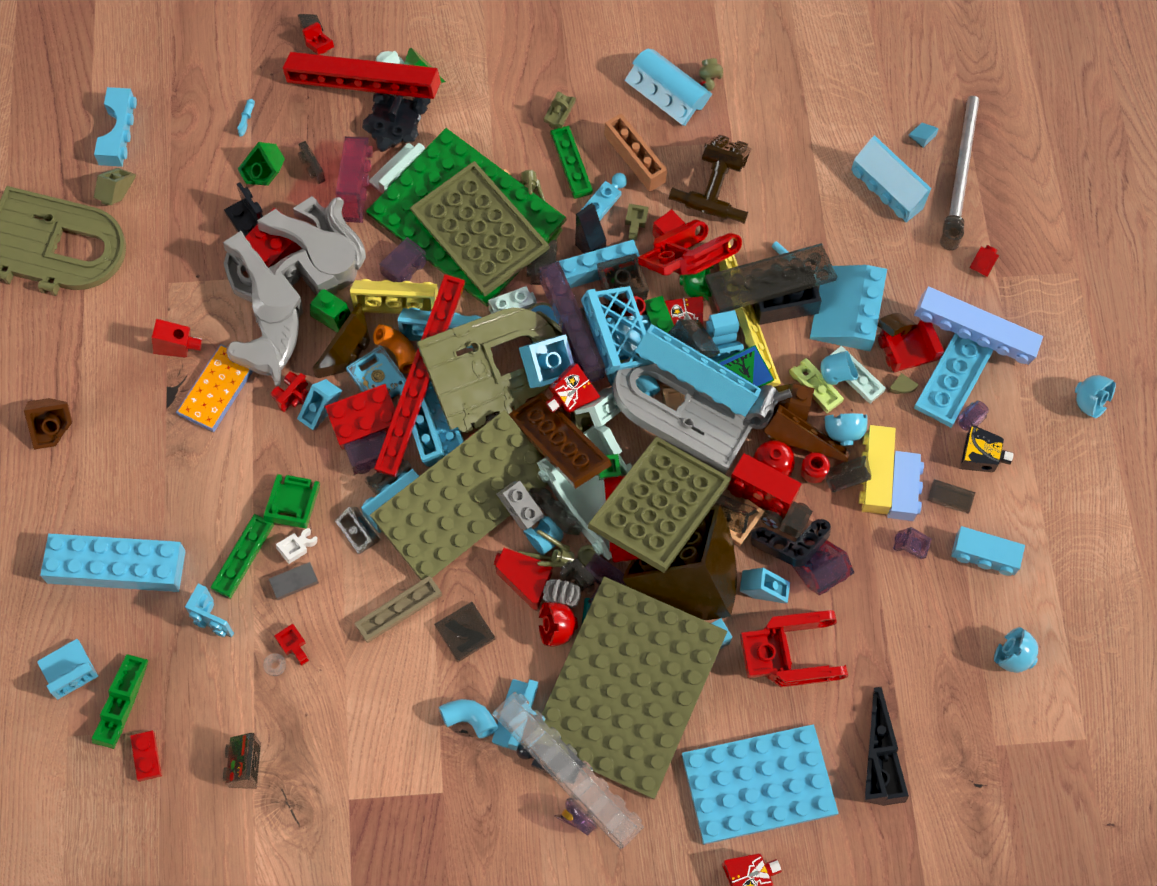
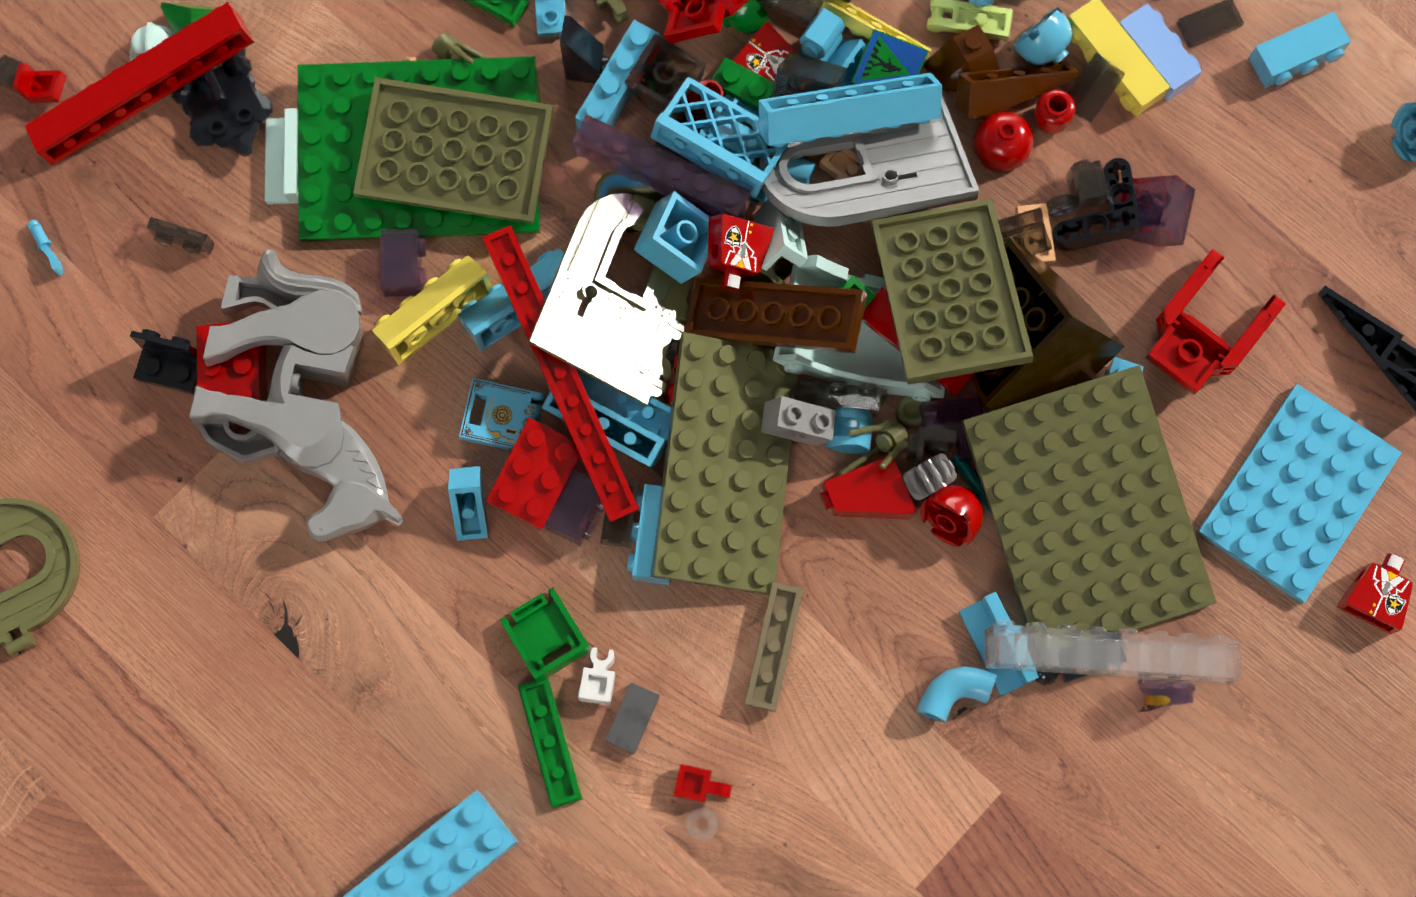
camera: 40 degrees left, 10 degrees up
reddish brown slope [24,398,73,450] -> none
red torso [152,319,202,358] -> none
light orange tile [176,344,253,432] -> none
medium azure bracket [185,583,234,637] -> none
green slope [238,142,285,186] -> none
red hips [271,371,309,412] -> none
green torso [310,289,351,333] -> none
dark brown wedge [312,303,370,378] -> none
clear smoke slope [335,507,380,554] -> none
clear pink wedge [336,136,373,223] -> none
orange cylinder [373,324,416,374] -> none
clear smoke tile [434,602,496,662] -> none
light aqua brick [488,286,537,314] -> none
clear smoke slope [527,240,557,286] -> none
red brick [727,453,802,519] -> none
medium azure slope [740,568,790,603] -> none
flat silver piece [746,385,792,429] -> none
clear purple bracket [893,527,932,559] -> none

